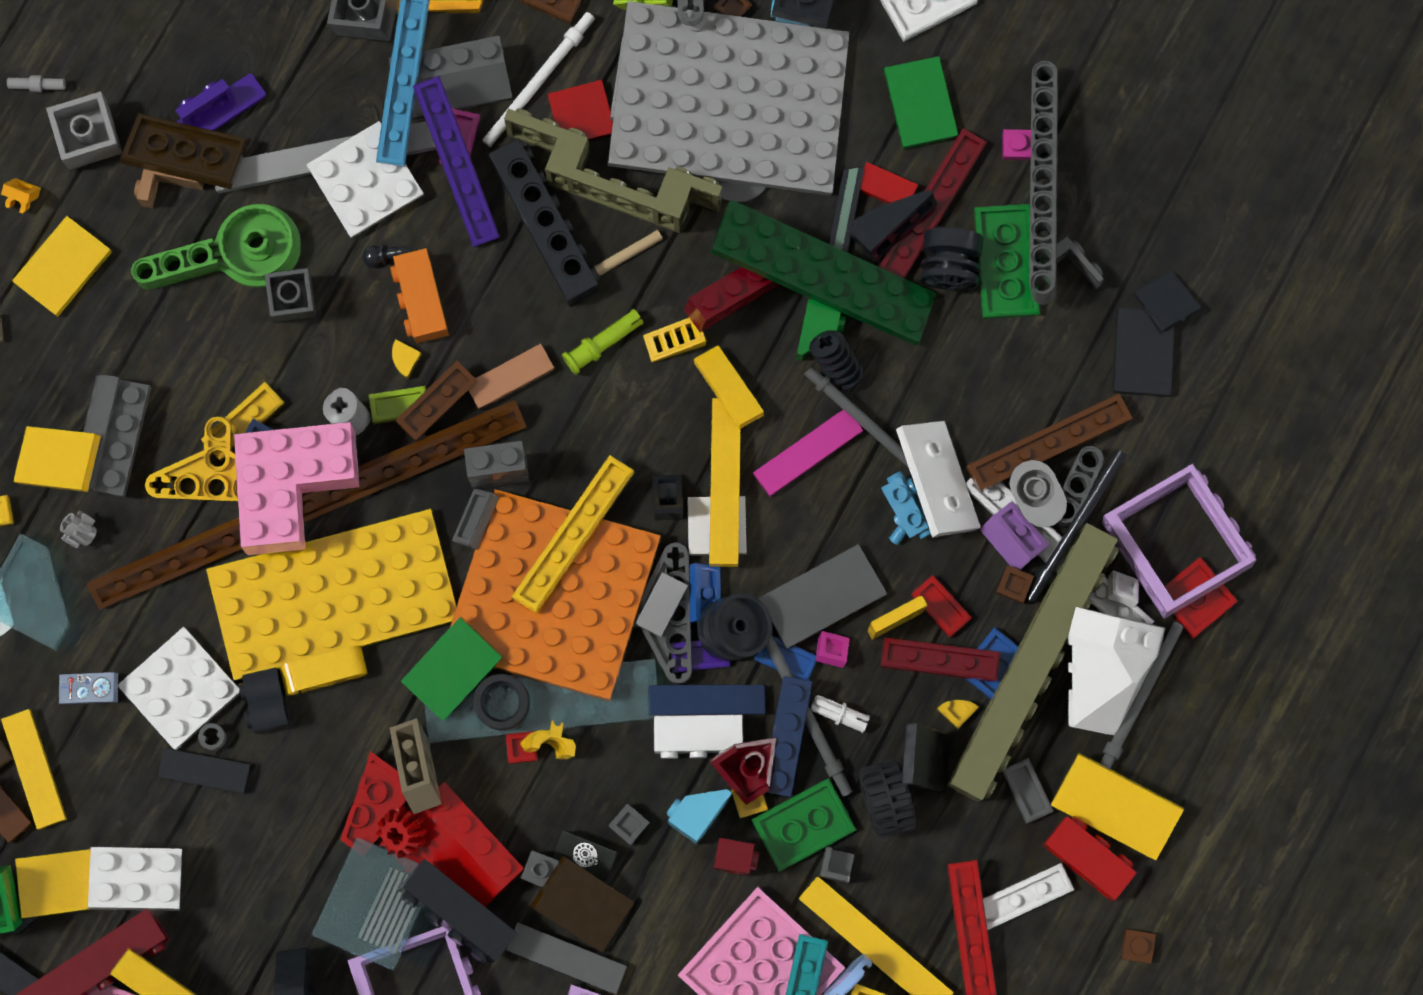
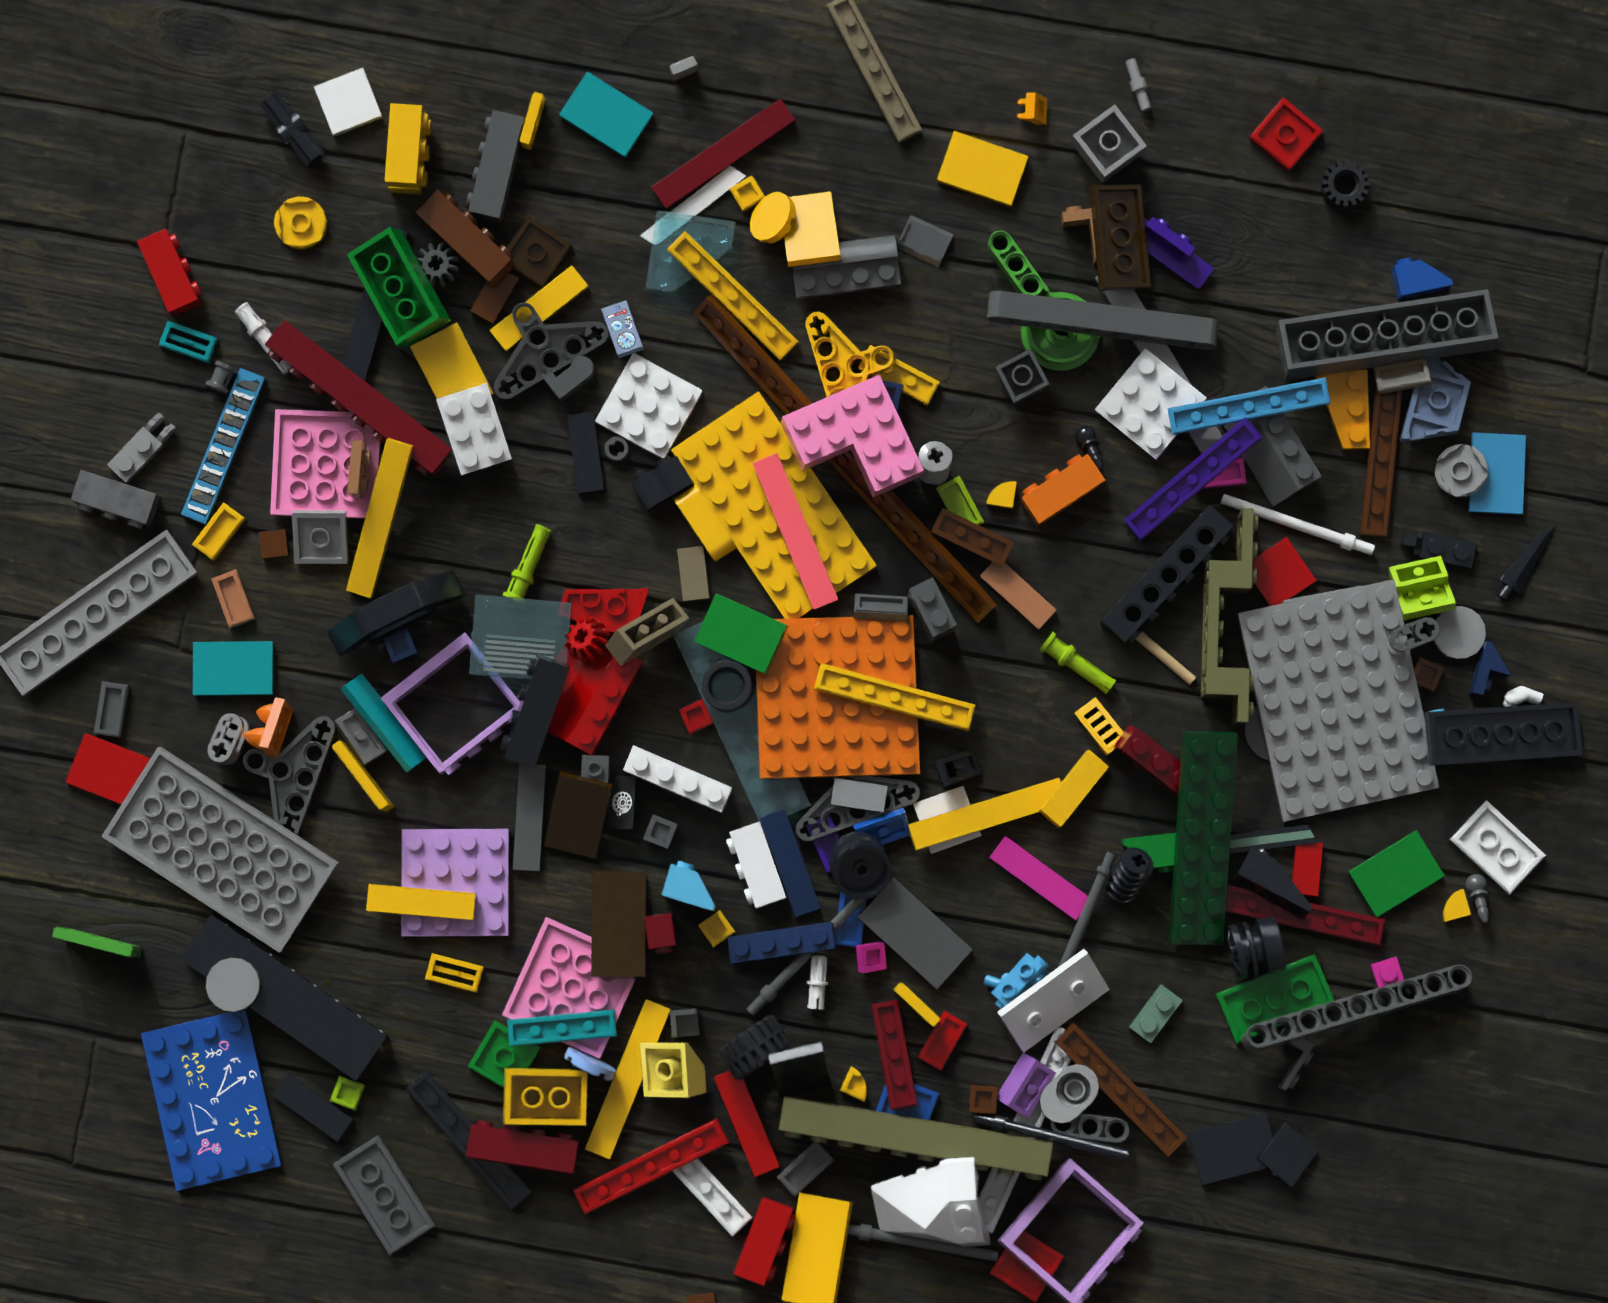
camera: 75 degrees right, 5 degrees up
light grey gear [60,511,97,549] -> none
yellow piece [520,720,576,760] -> none
dark red slope [710,737,777,805] -> none
green tile [751,778,857,872] -> none
white tile [1108,570,1139,608] -> none
none -> dark grey beam [494,303,608,399]
none -> lime pin [502,524,551,605]
none -> dark grey leg [544,356,595,402]
none -> dark brown tile [591,871,646,979]
none -> white brick [623,745,732,813]
none -> light yellow slope [640,1043,706,1098]
none -> yellow tile [666,231,799,361]
none -> dark tan tile [677,546,710,602]
none -> red tile [714,1071,780,1177]
none -> yellow tile [750,192,796,244]
none -> coral tile [753,453,838,610]
none -> dark grey piece [897,215,954,268]
none -> dark grey beam [987,291,1218,350]
none -> sand green plate [1129,984,1183,1043]
none -> yellow tile [1443,889,1471,922]
none -> dark grey bar [1465,874,1489,923]

